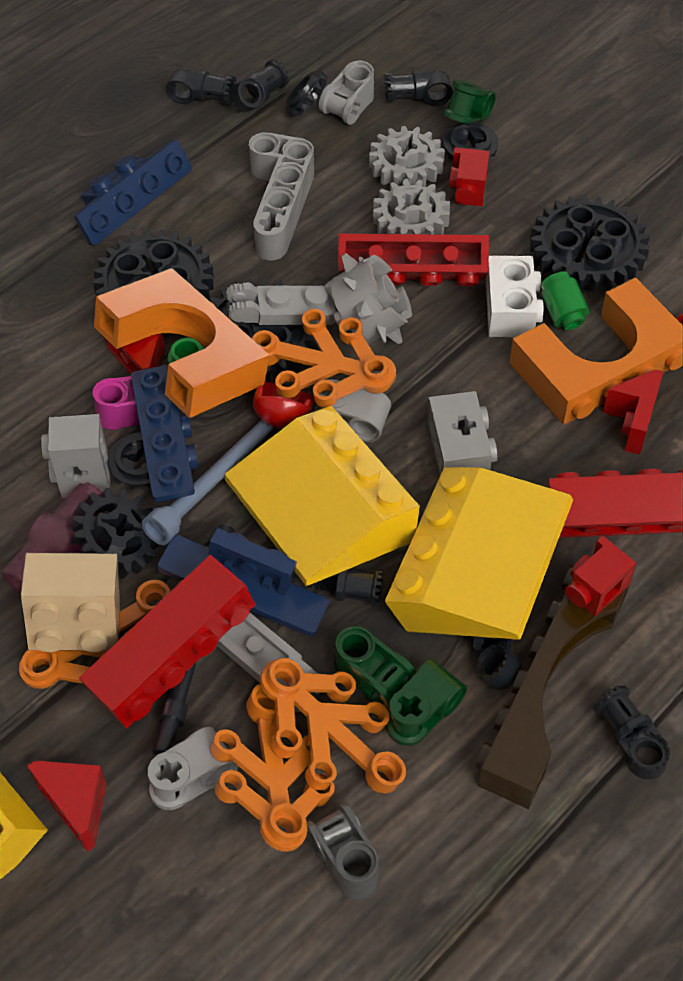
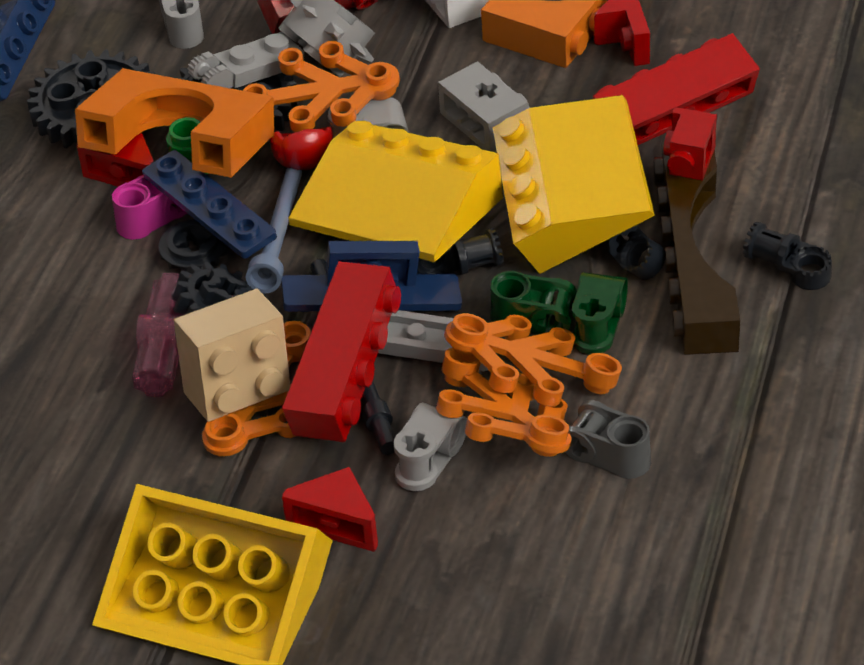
camera: 25 degrees left, 10 degrees down
light grey brick [41,414,110,498] -> none

